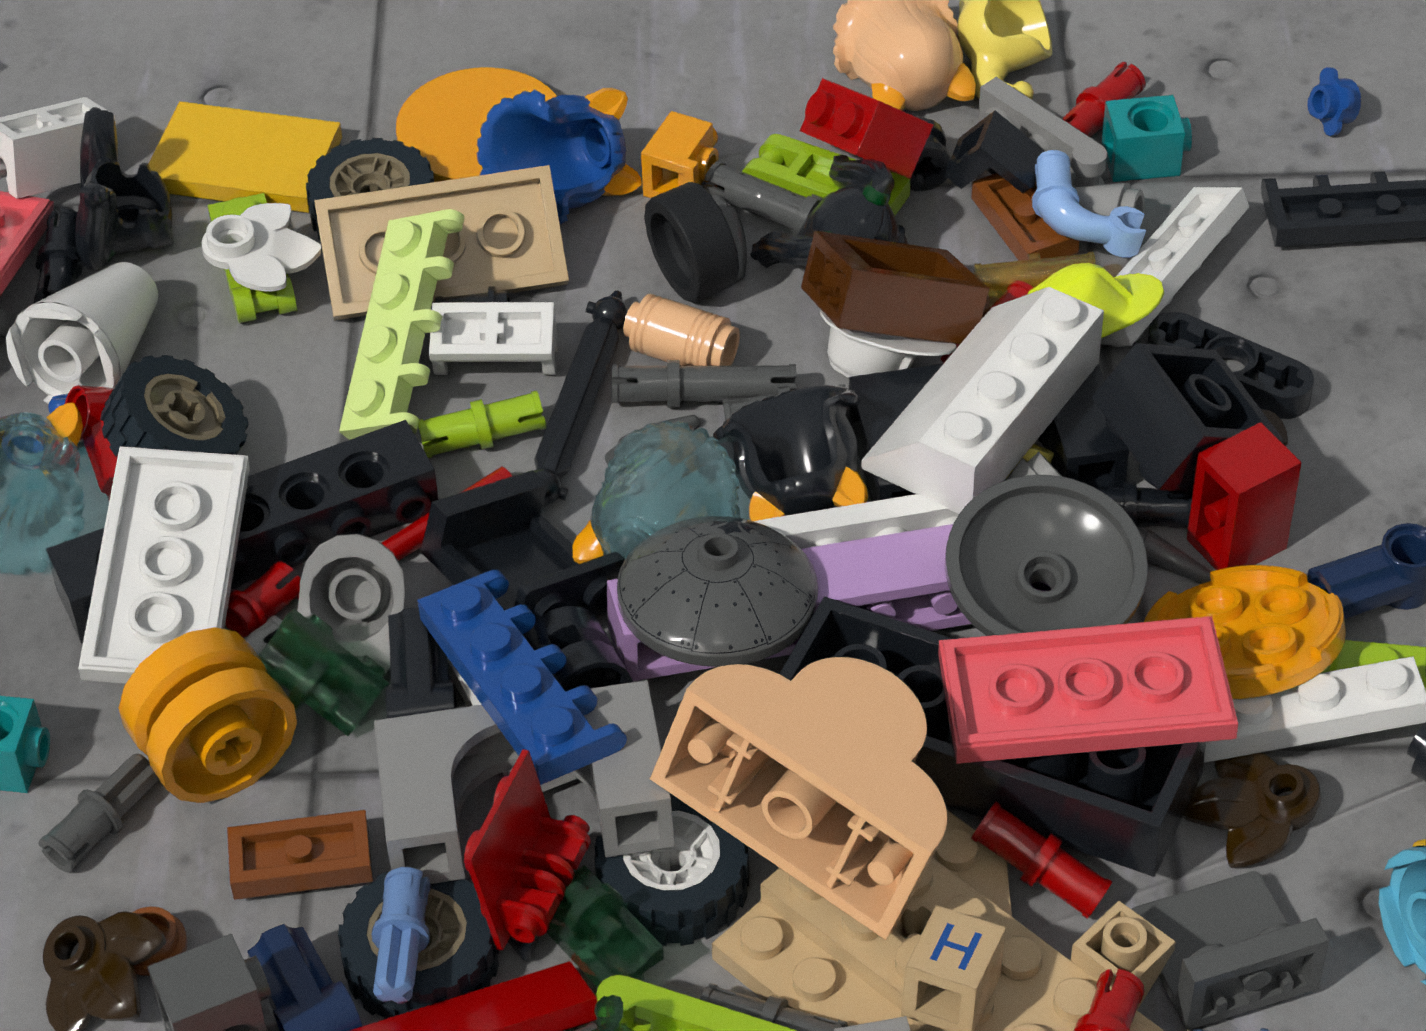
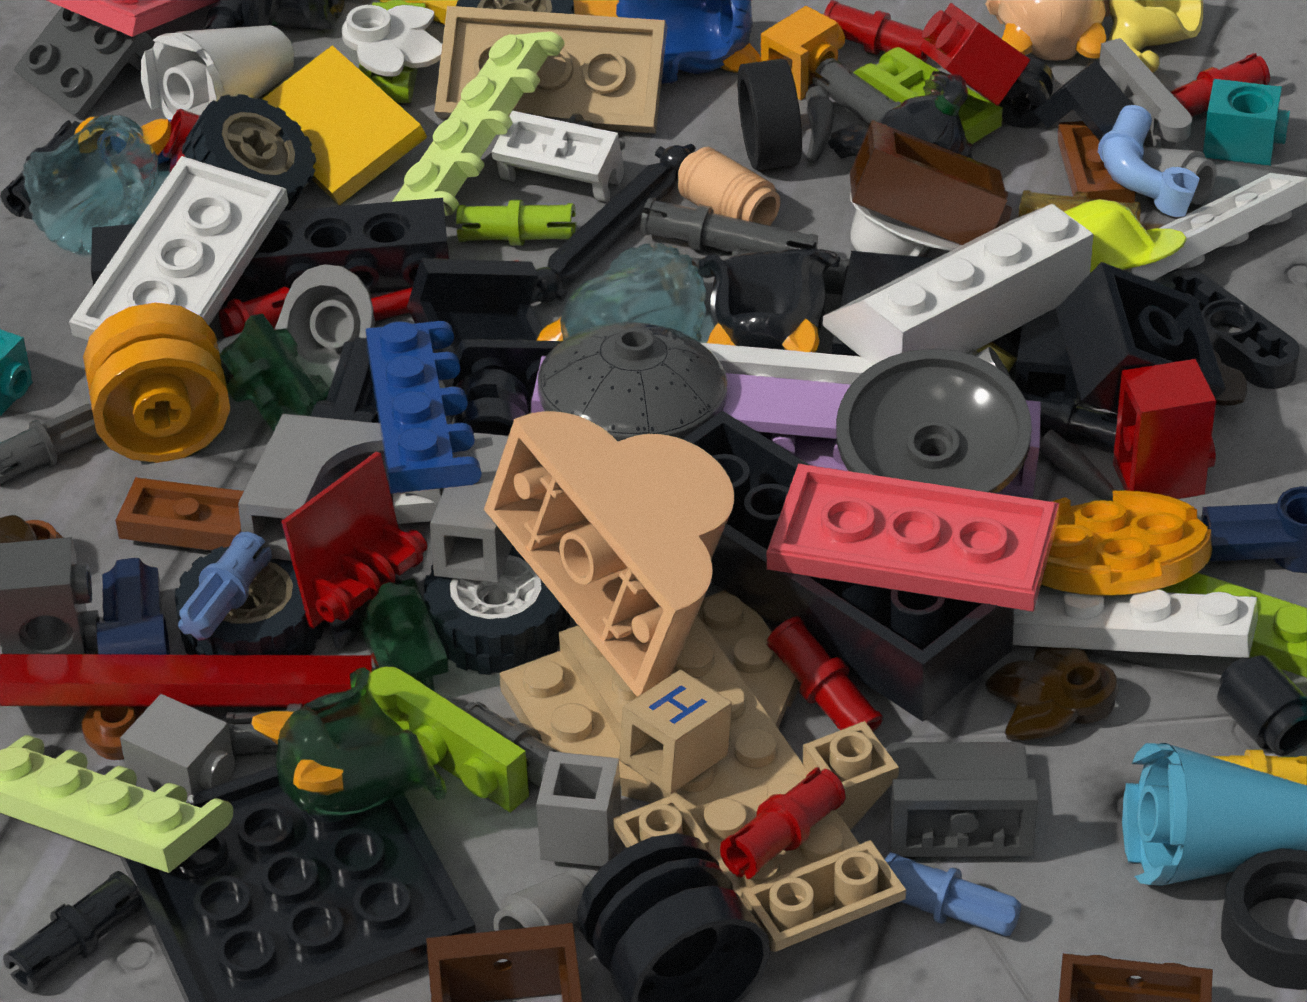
camera: 20 degrees right, 5 degrees down
none -> yellow tile [262,45,427,205]
none -> red pin [823,0,929,62]

